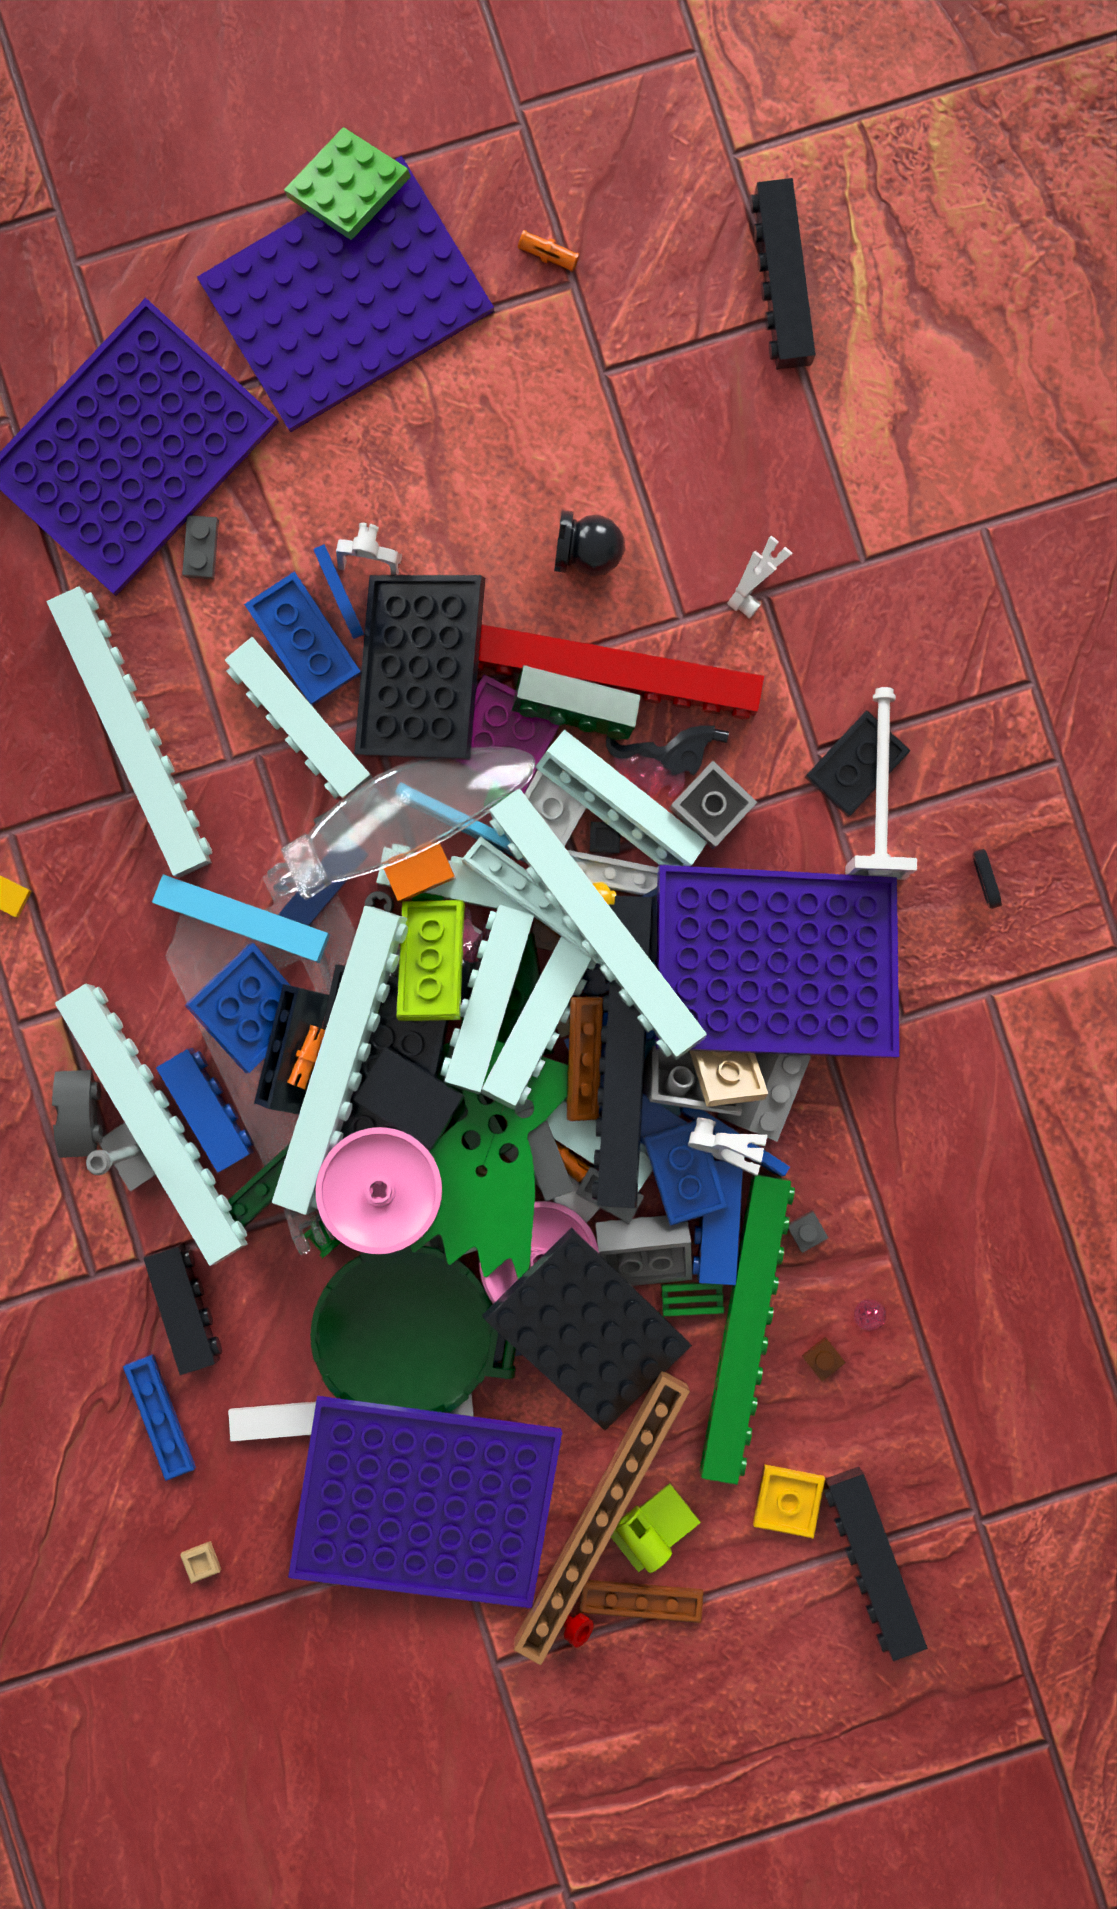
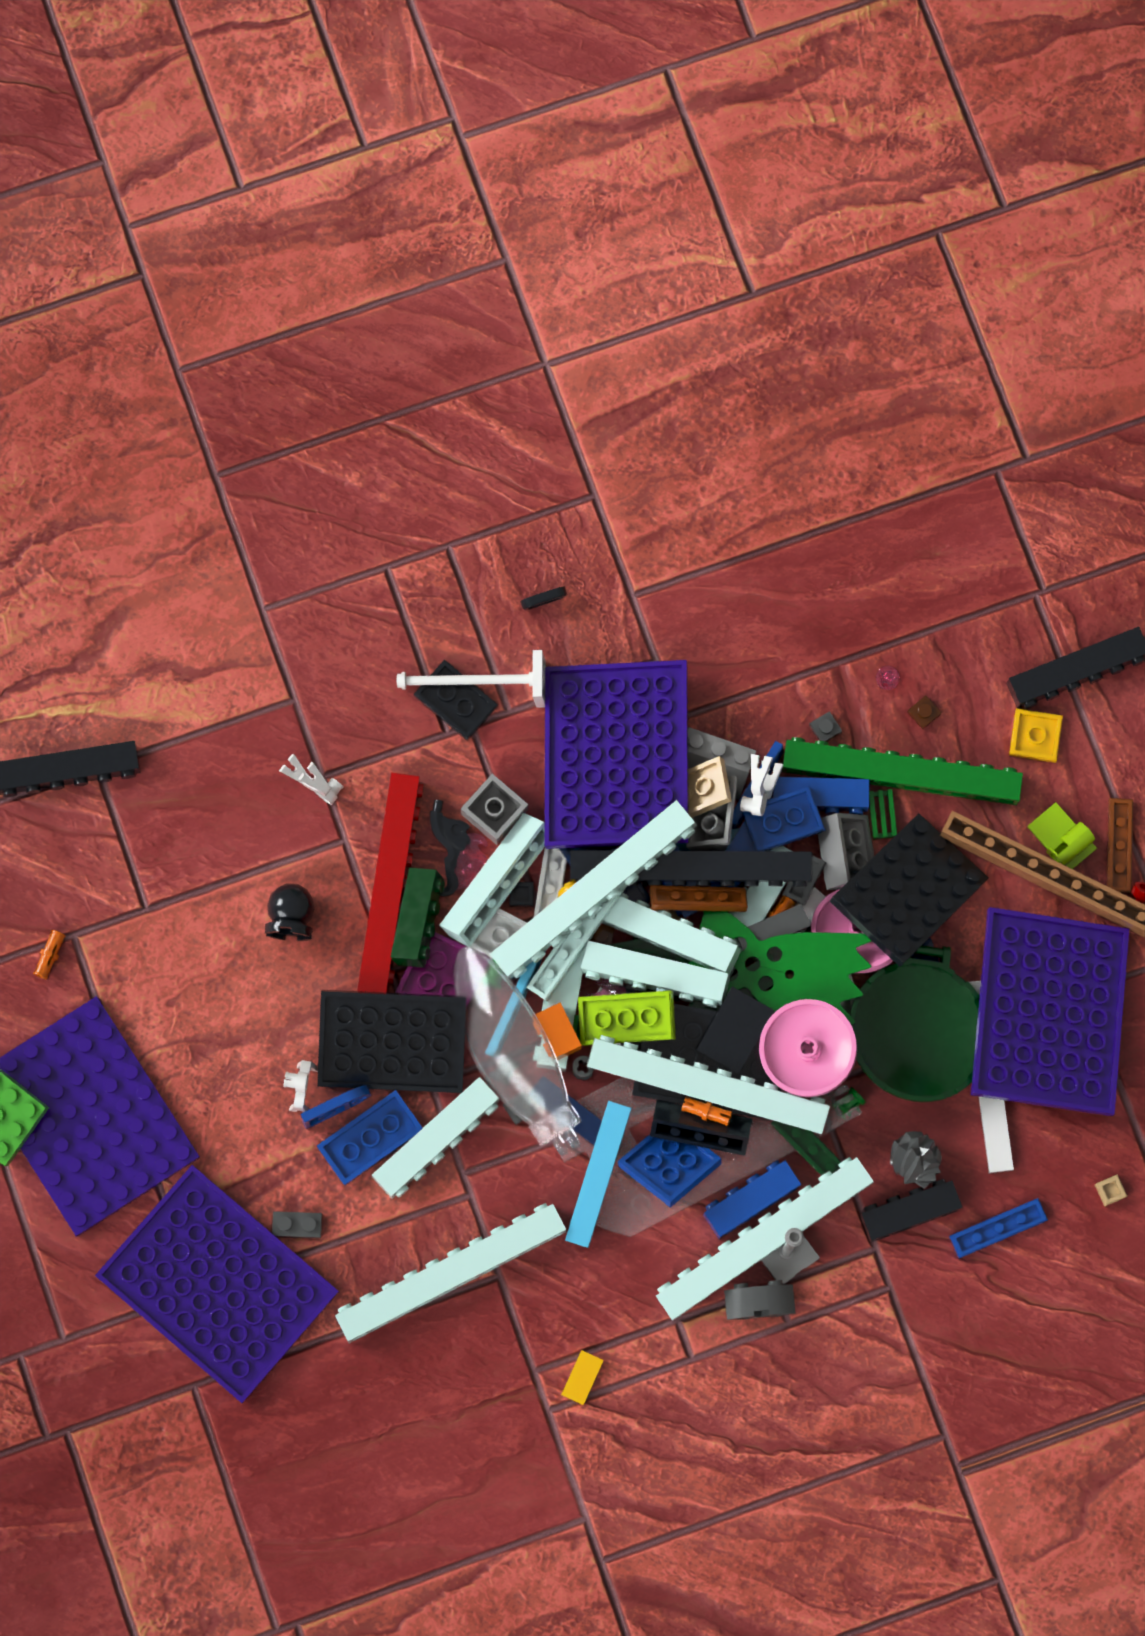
camera: 85 degrees left, 10 degrees down
none -> dark grey hair [890,1131,942,1189]

